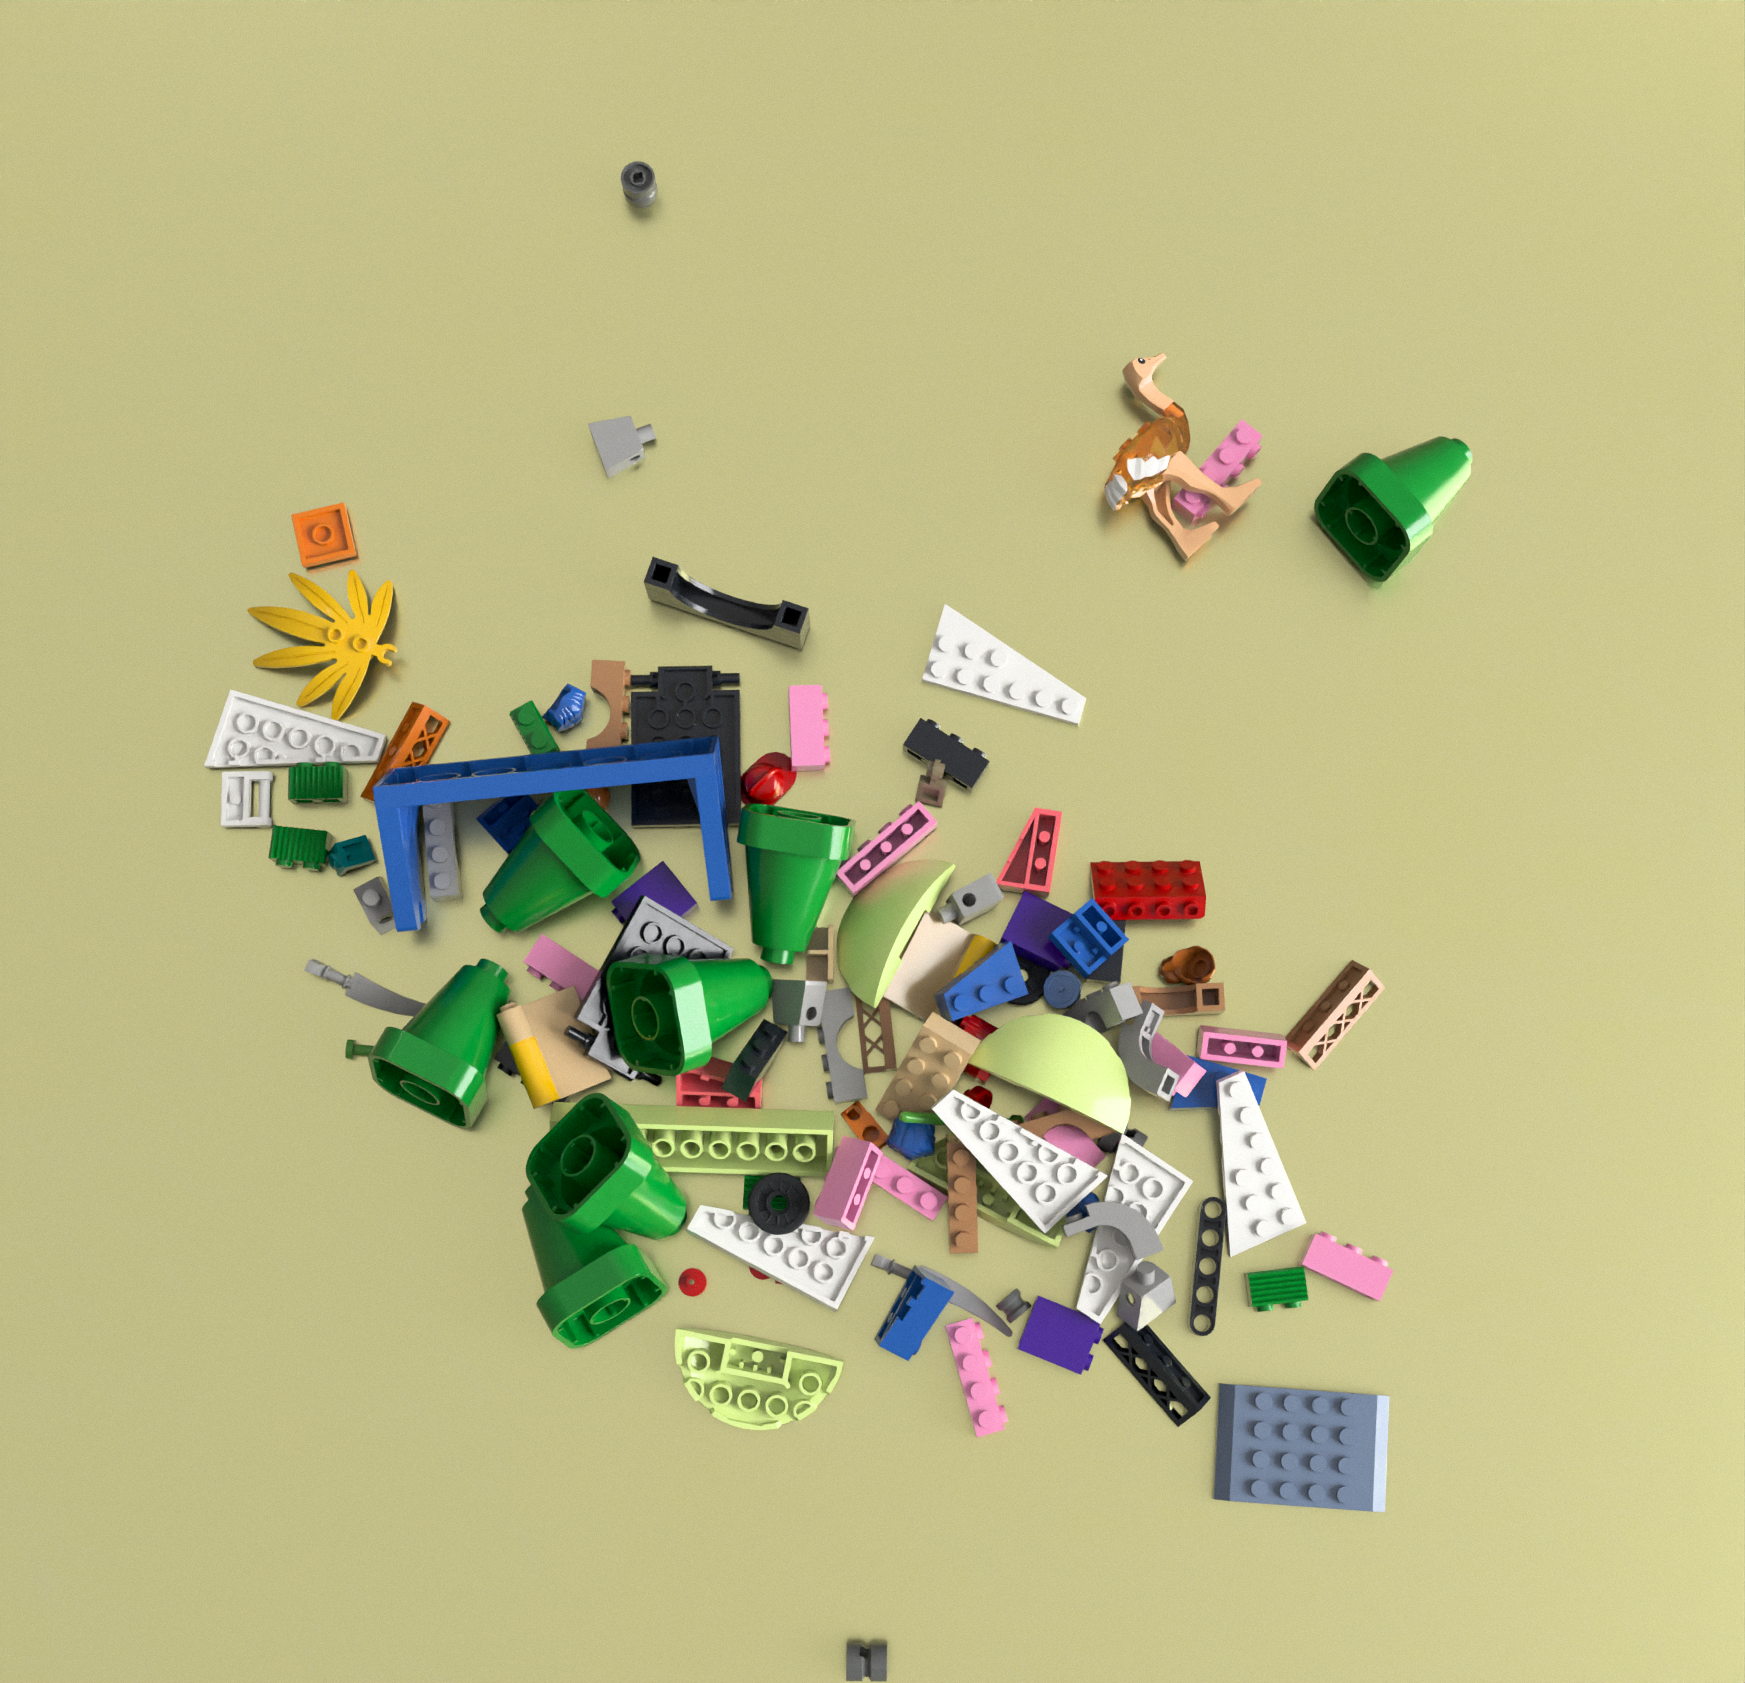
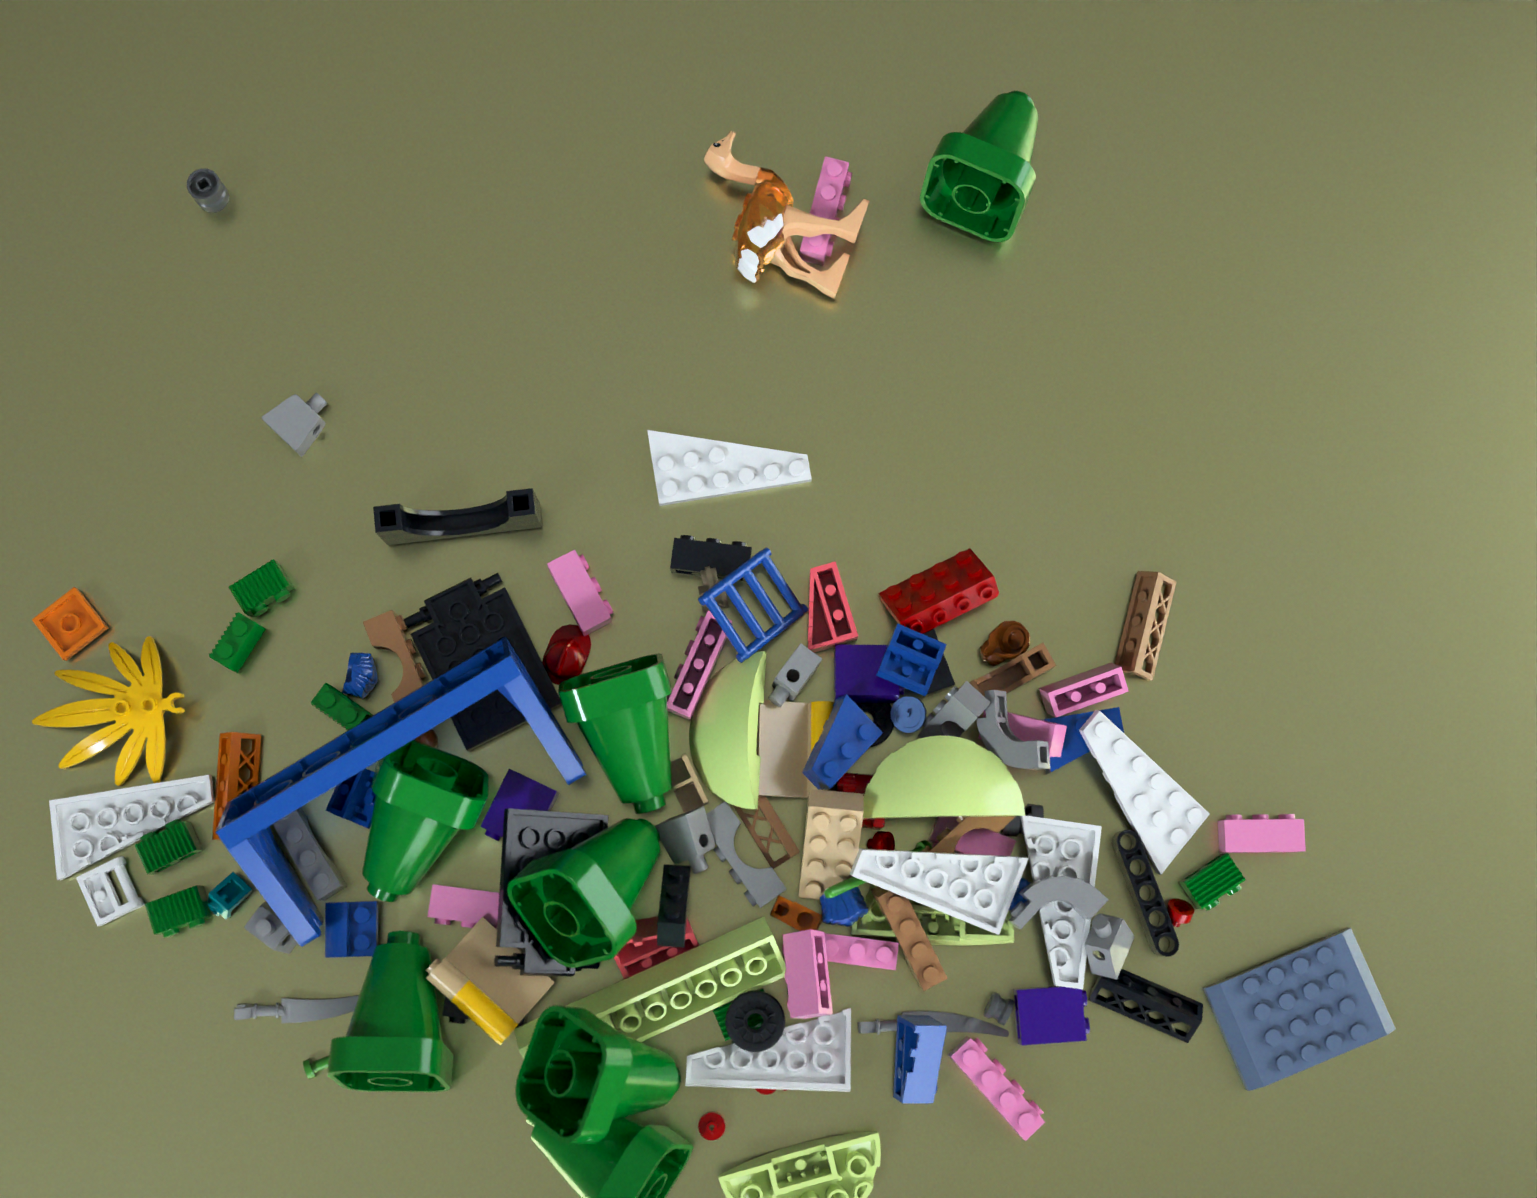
camera: 30 degrees left, 0 degrees up
none -> green brick [209,612,266,673]
none -> green brick [228,559,295,617]
none -> blue brick [325,901,378,958]
none -> blue bar [698,547,808,663]
none -> red tile [1166,898,1195,927]

